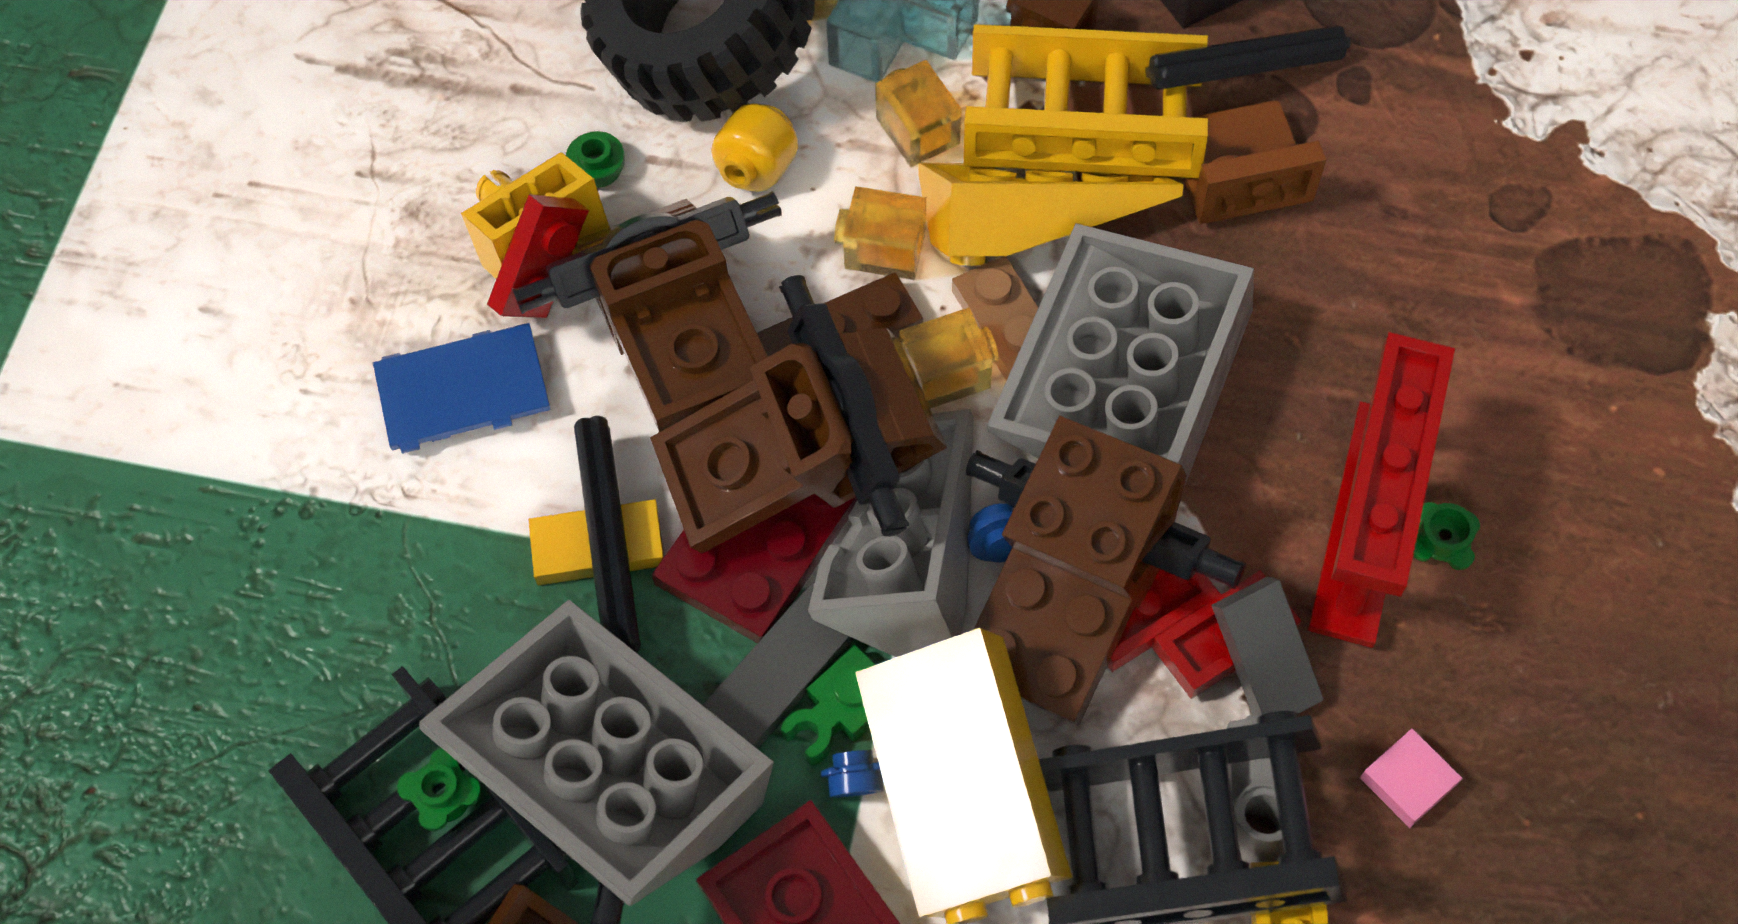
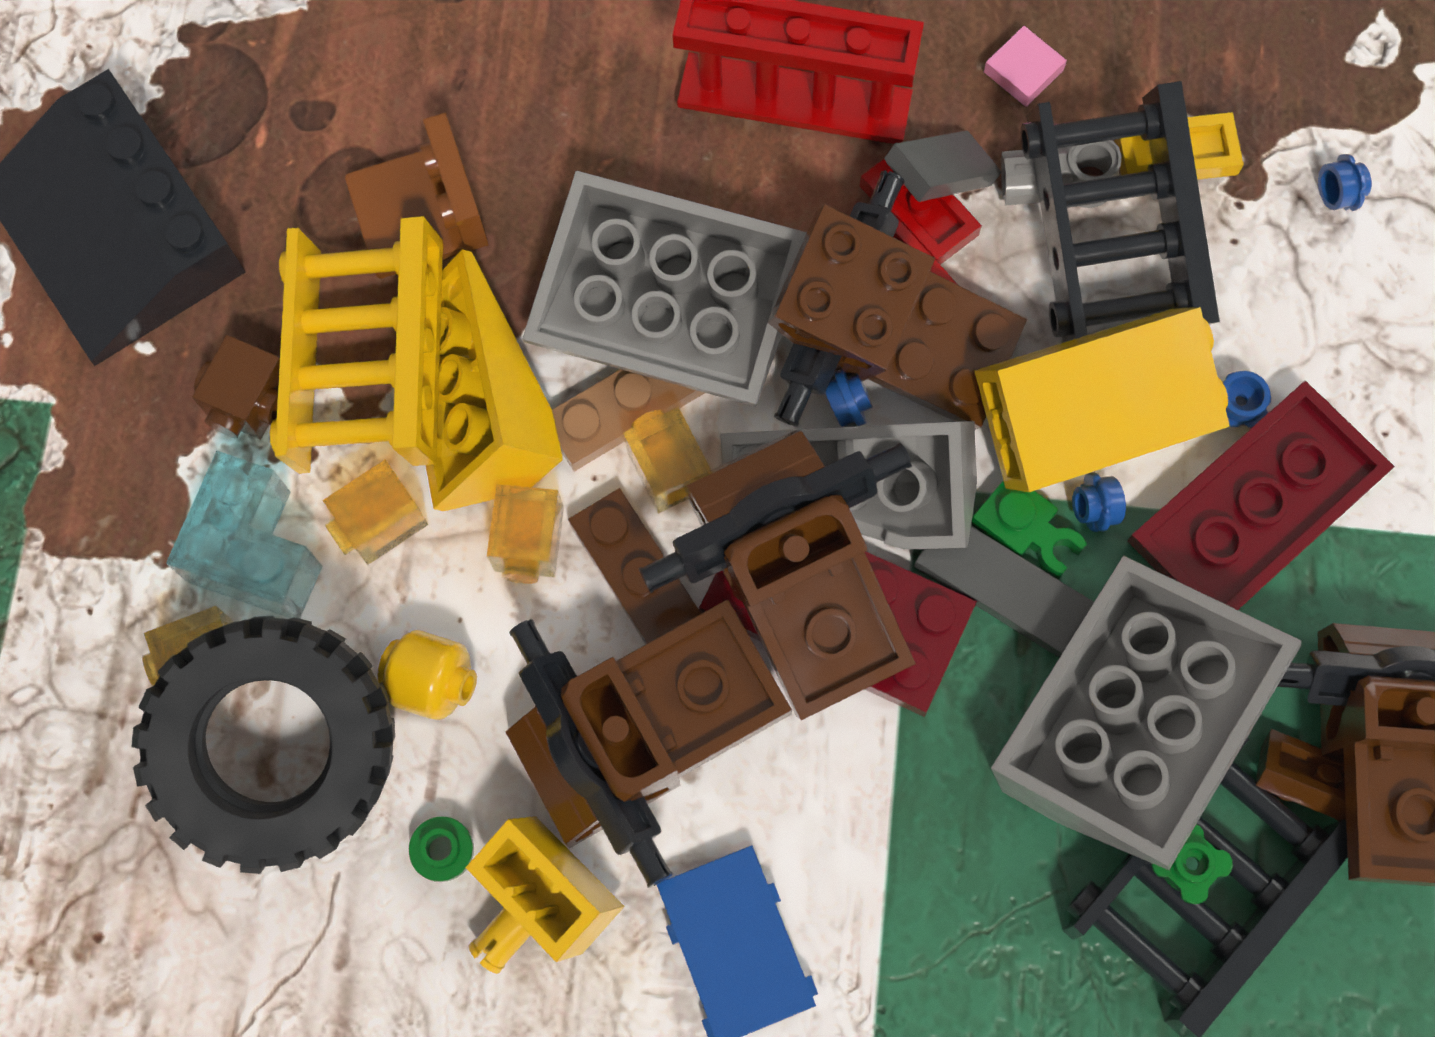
camera: 95 degrees left, 10 degrees up
red plate [487,194,589,318] -> none
yellow tile [528,499,664,586] -> none
black axle [574,415,641,653] -> none
black axle [1145,25,1351,90] -> none

